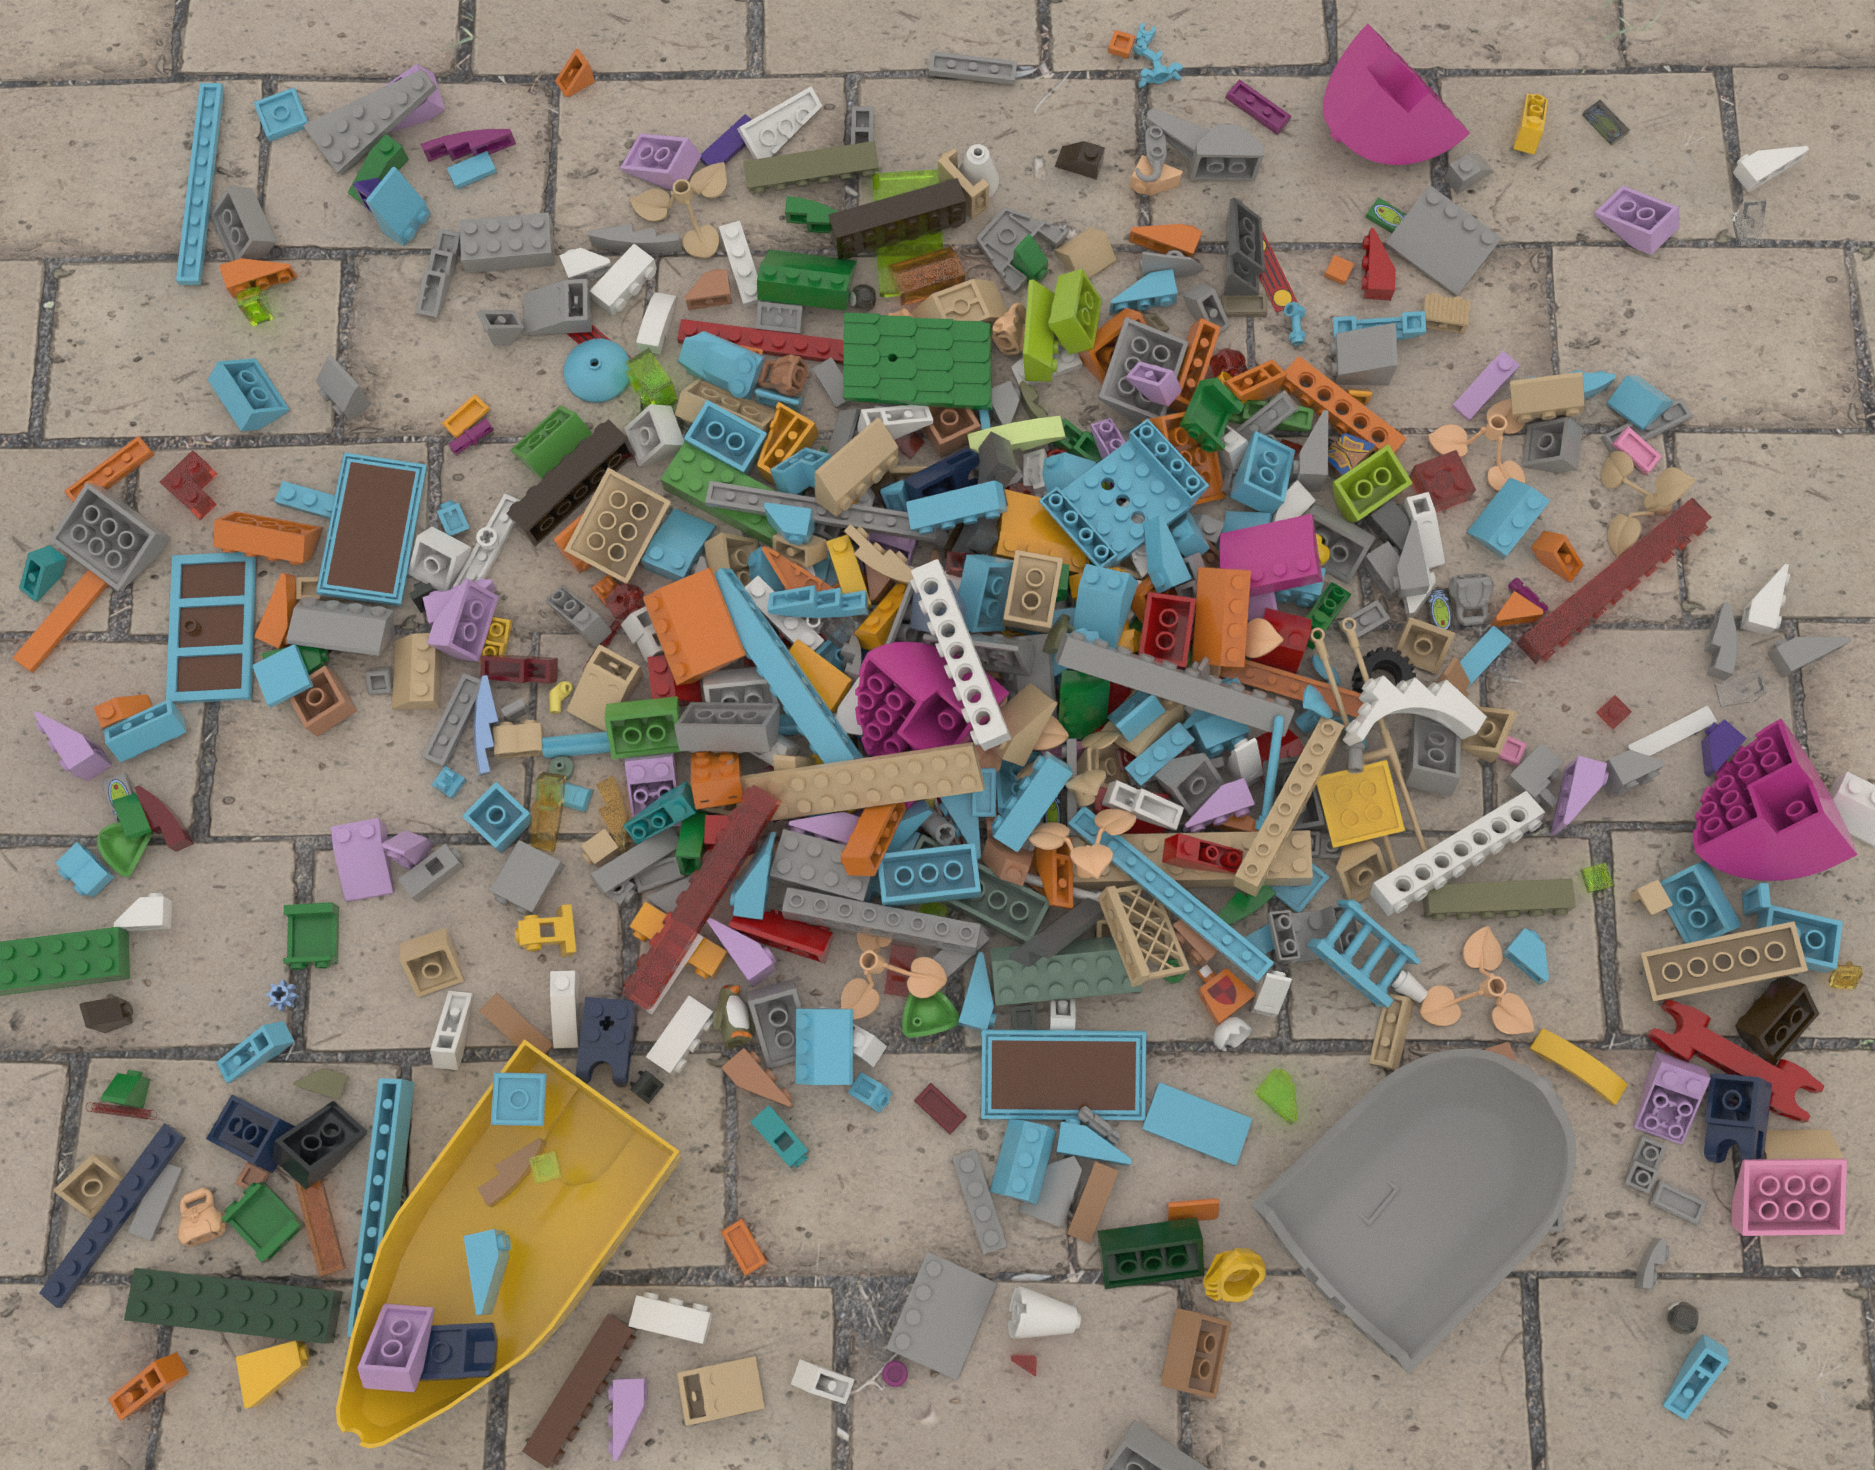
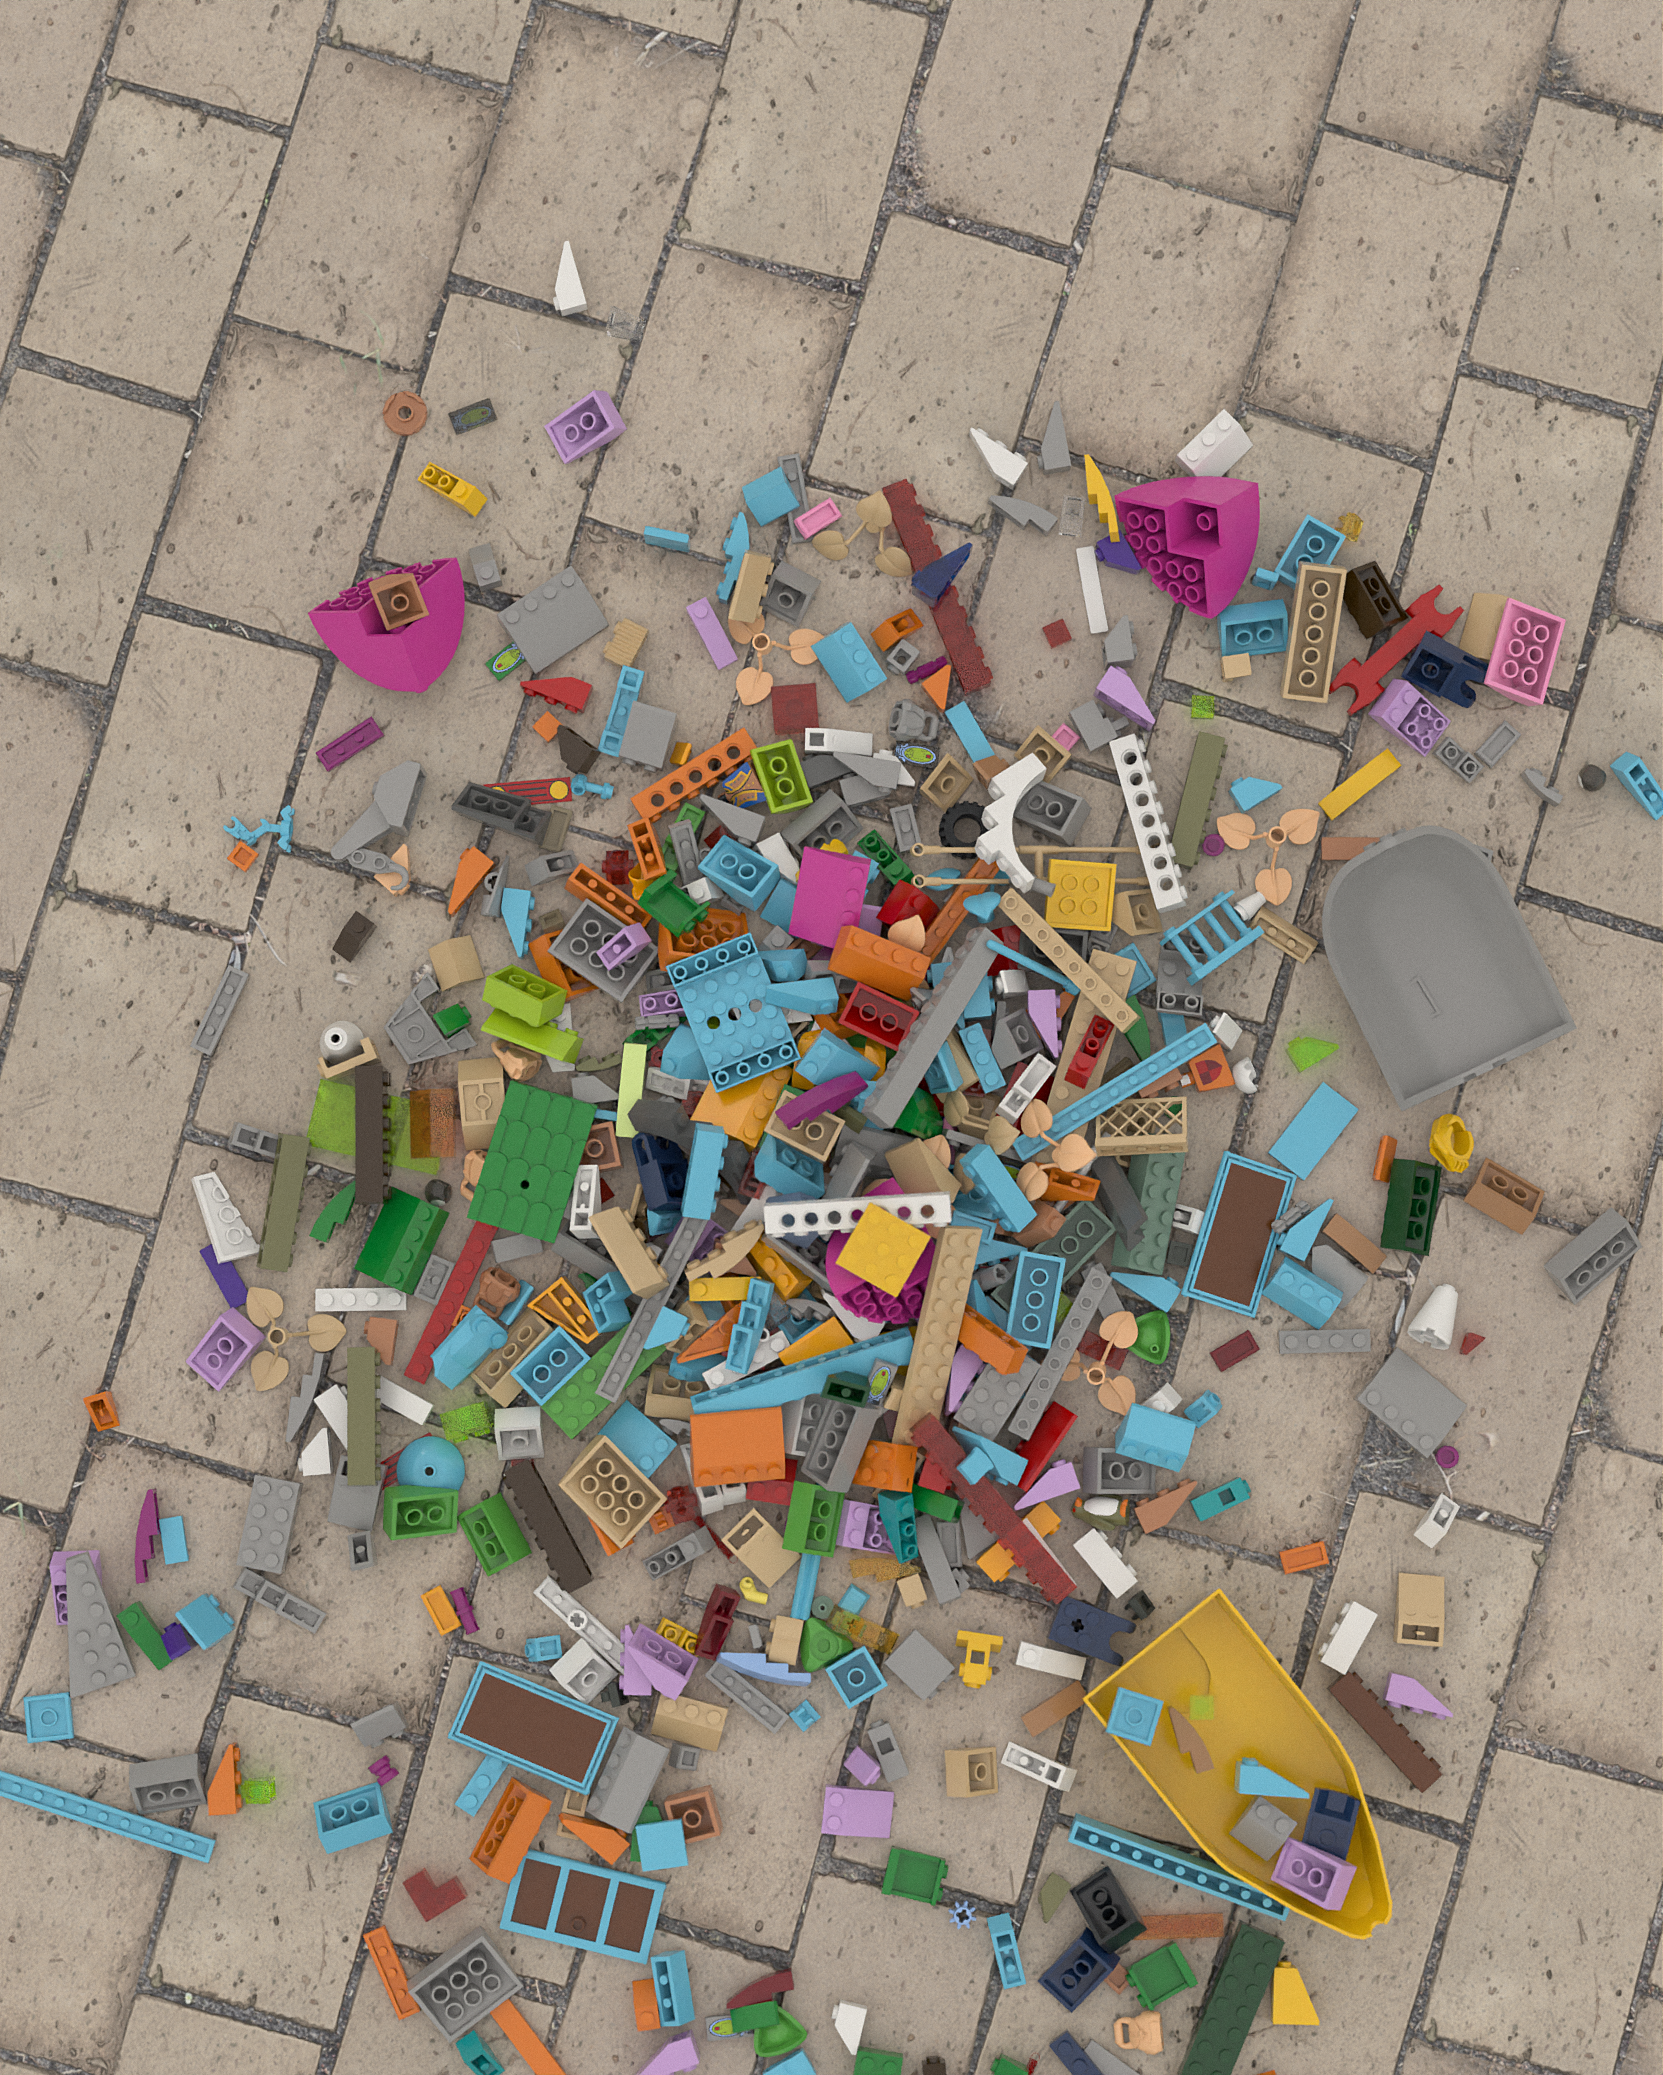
camera: 75 degrees left, 10 degrees up
none -> olive brick [347,1347,381,1487]
none -> magenta wheel [368,1755,399,1787]
none -> nougat slope [369,573,429,631]
none -> nougat tile [383,391,427,436]
none -> bright green slope [383,1485,458,1540]
none -> dark brown slope [557,725,601,774]
none -> light grey axle [635,1014,679,1030]
none -> medium azure tile [644,526,691,553]
none -> magenta slope [775,1071,869,1130]
none -> bright green hat [800,1618,853,1673]
none -> dark green slope [820,1371,871,1408]
none -> yellow plate [835,1202,931,1298]
none -> tile [866,1358,898,1407]
none -> light grey brick [886,638,920,676]
none -> clear blue slope [911,542,973,609]
none -> medium azure tile [956,1447,994,1485]
none -> yellow slope [1084,454,1120,542]
none -> magenta tile [1202,833,1225,856]
none -> light grey slope [1229,1795,1297,1861]

